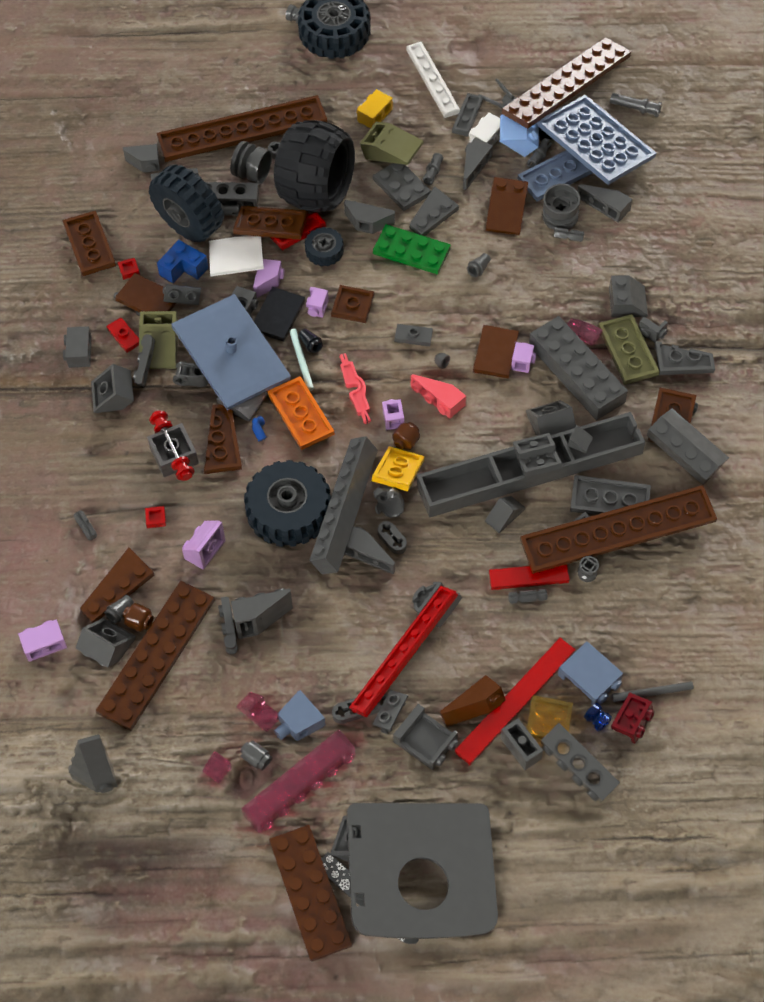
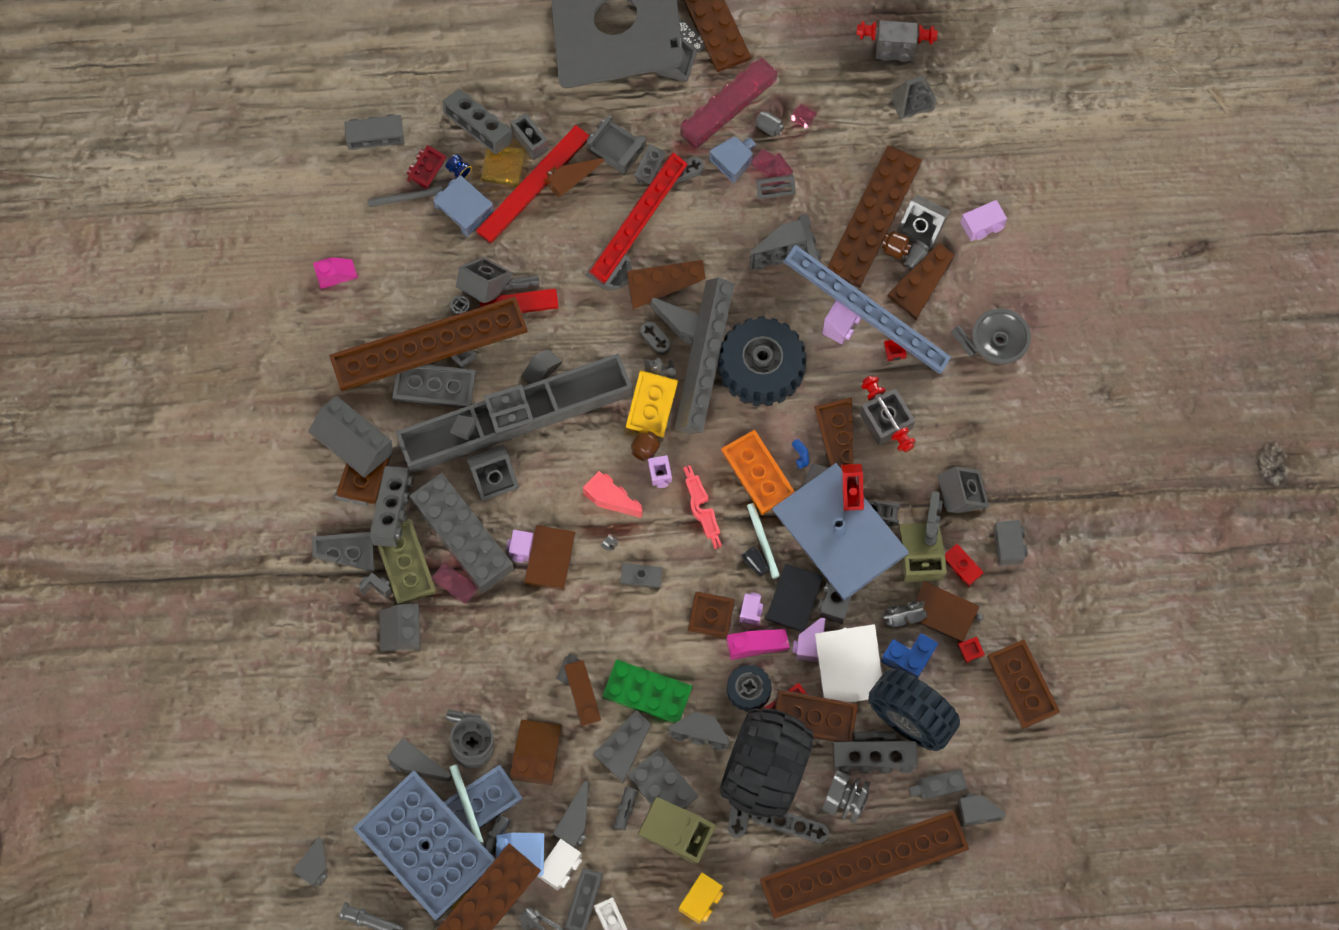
camera: 175 degrees right, 10 degrees up
none -> dark grey slope [293,837,328,888]
none -> dark pink slope [313,257,358,289]
none -> dark grey brick [344,114,405,150]
none -> dark grey brick [370,466,413,547]
none -> light aqua bar [449,765,484,843]
none -> dark grey slope [456,257,513,303]
none -> reddish brown slope [564,660,601,726]
none -> reddish brown wing [626,260,706,310]
none -> dark pink slope [726,629,790,661]
none -> dark grey tile [756,175,796,199]
none -> sand blue plate [783,245,951,374]
none -> red slope [841,464,864,511]
none -> flat silver brick [856,21,938,62]
none -> dark grey dish [972,309,1031,364]

